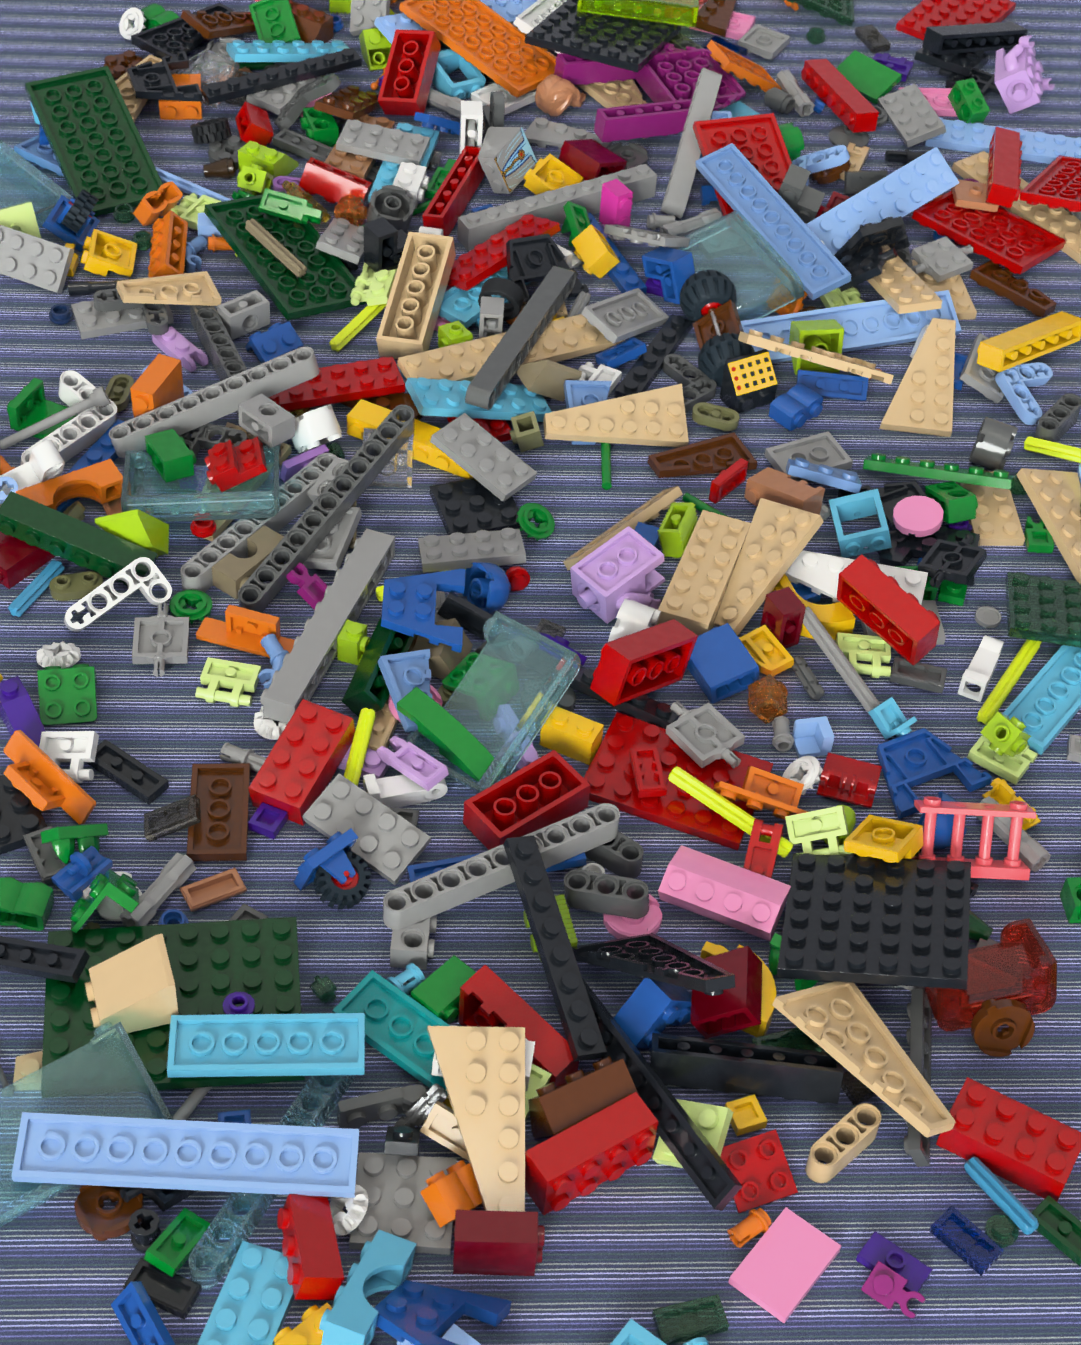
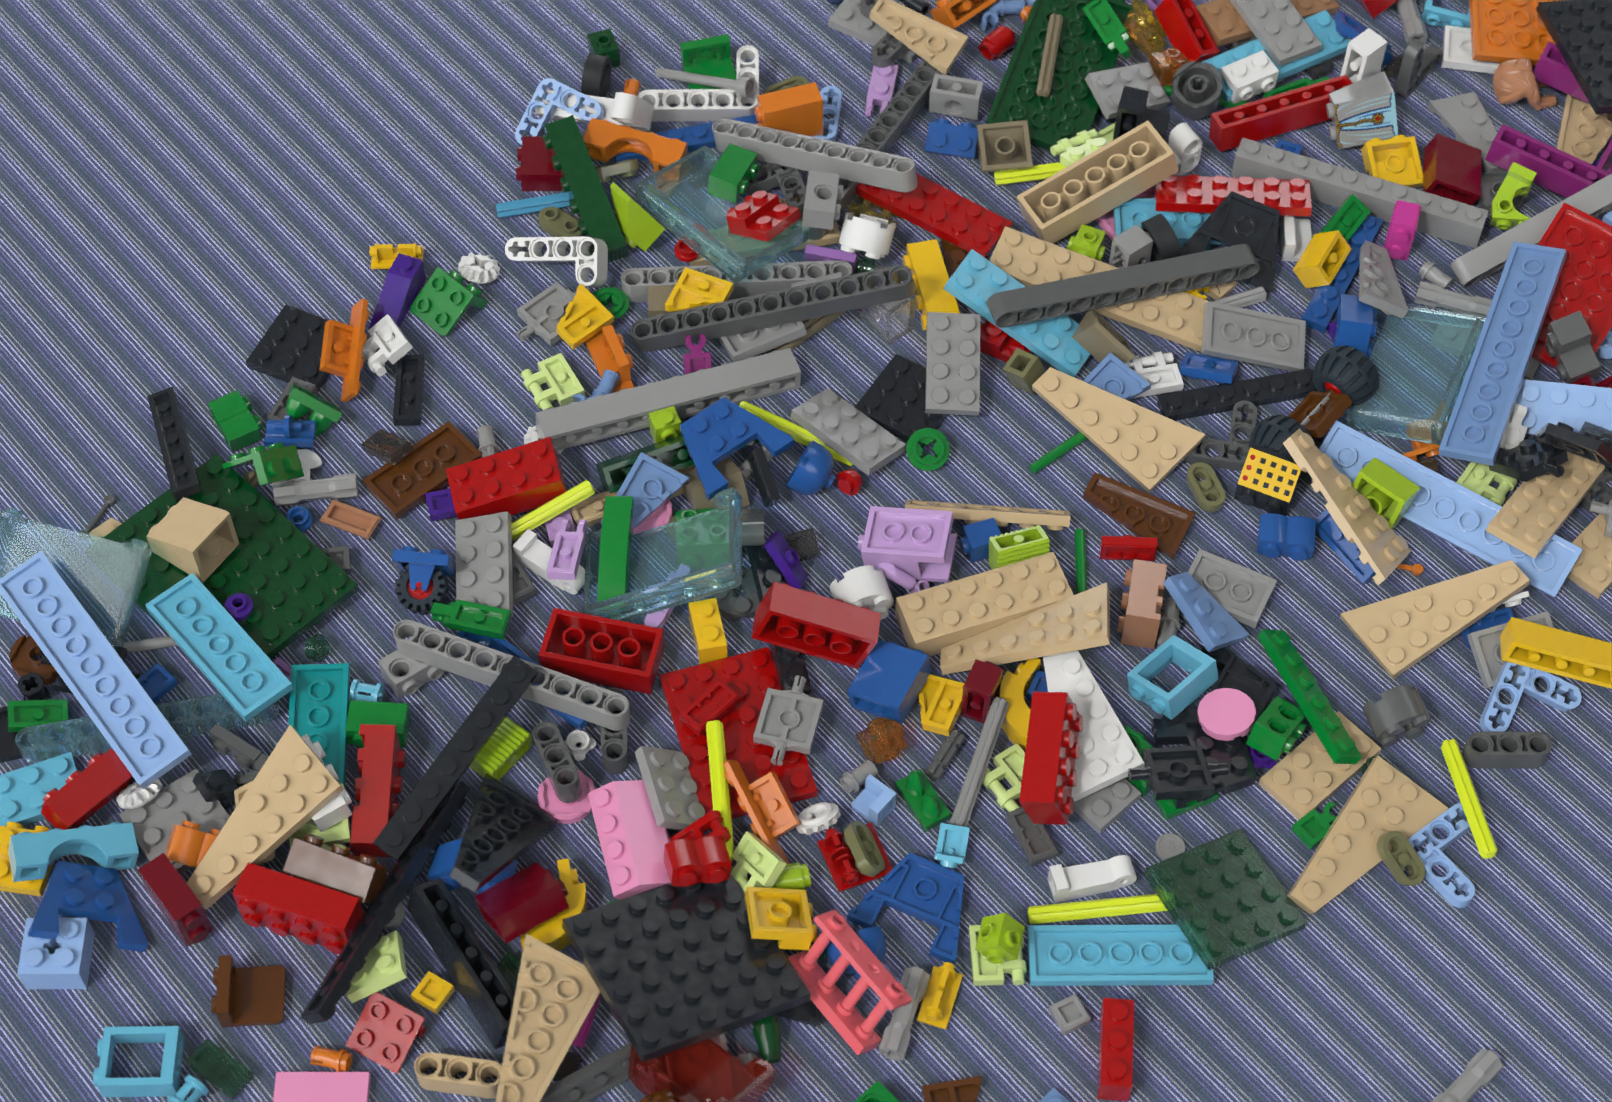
camera: 55 degrees right, 10 degrees up
none -> reddish brown bracket [211,955,286,1027]
none -> green hinge [431,599,512,640]
none -> yellow wing [556,283,614,350]
none -> light grey plate [635,746,705,830]
none -> red brick [663,836,732,886]
none -> yellow wing [665,267,734,312]
none -> olive plate [844,820,885,877]
none -> green tile [895,769,951,832]
none -> dark tan slope [977,120,1033,173]
none -> red brick [979,25,1015,60]
none -> lime tile [1490,162,1537,230]

